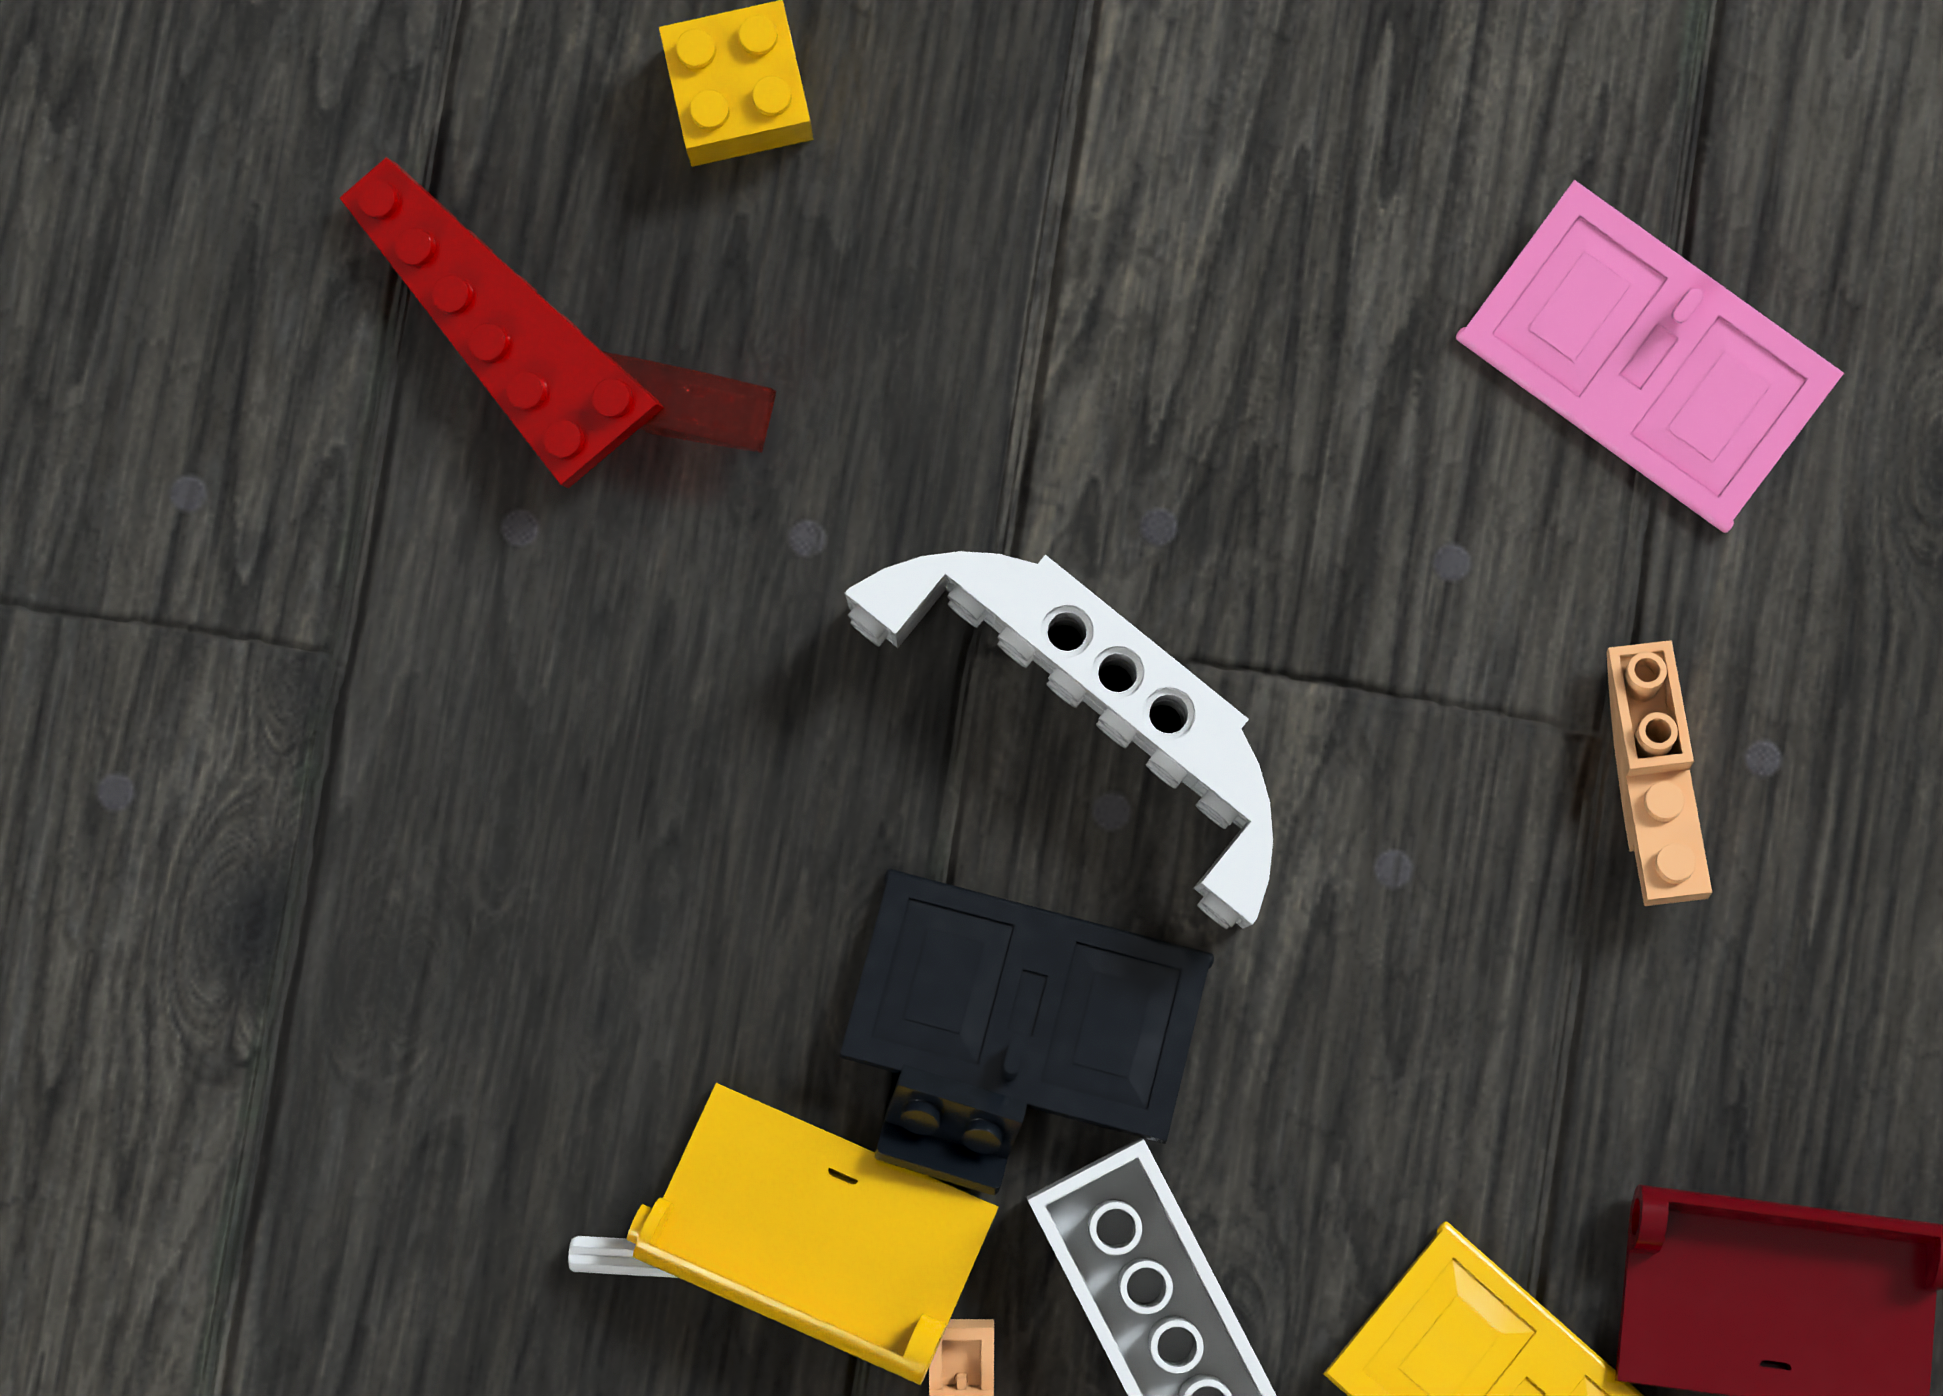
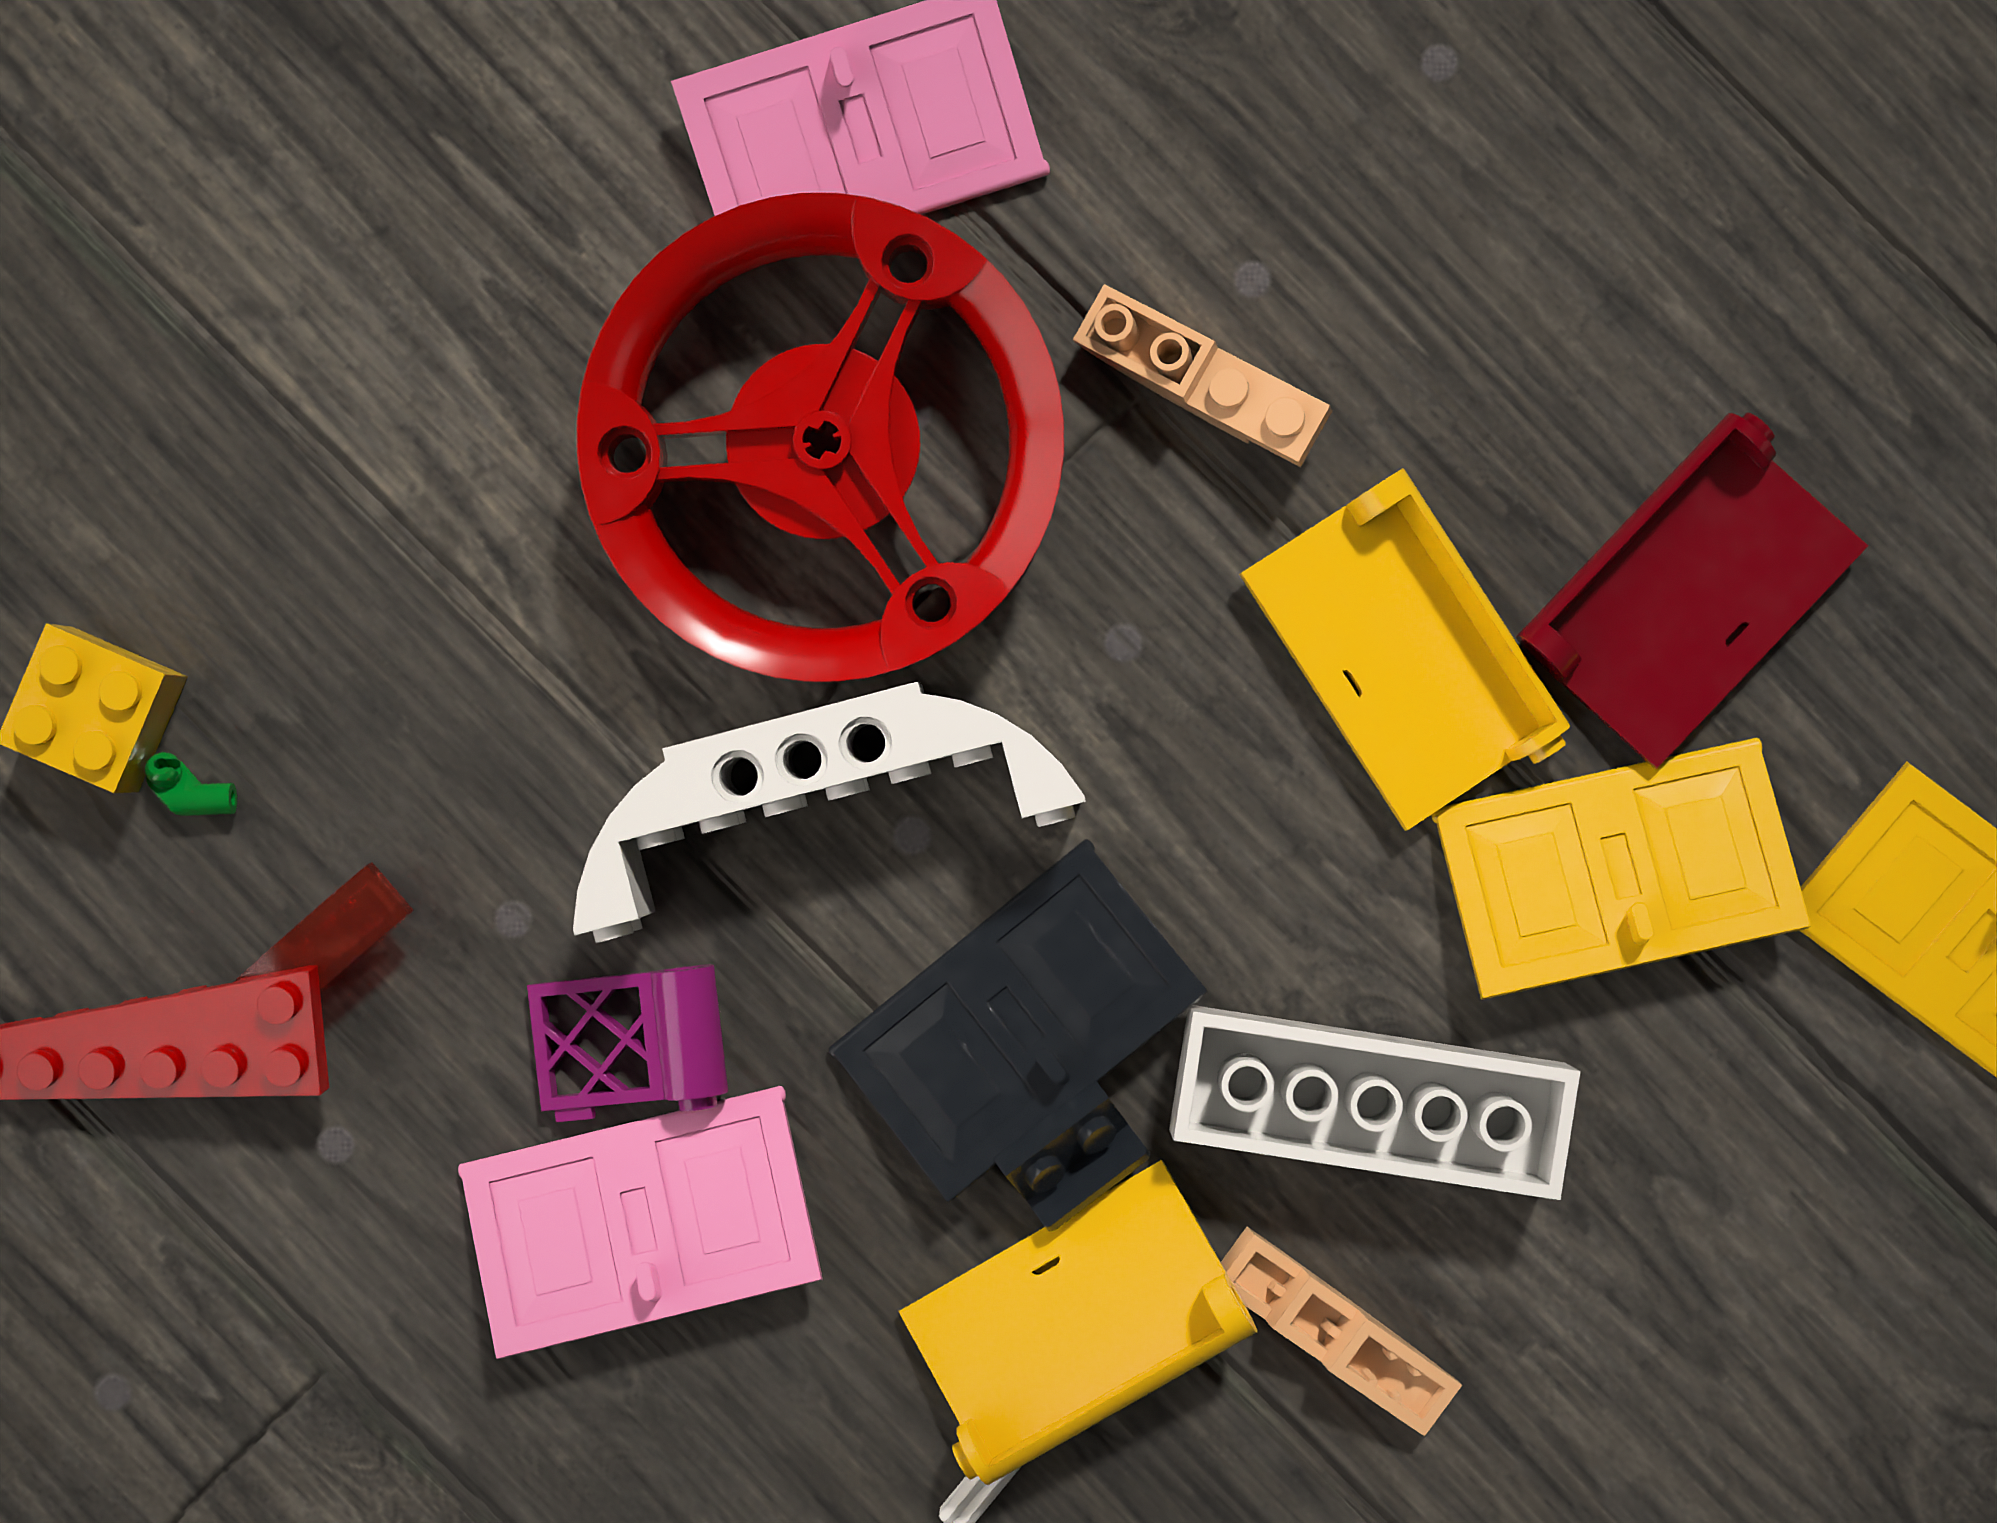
camera: 50 degrees left, 5 degrees up
none -> green arm [145,752,237,816]
none -> bright pink door [458,1086,823,1359]
none -> magenta piece [527,964,728,1122]
none -> red wheel [577,193,1064,682]
none -> yellow door [1239,468,1570,831]

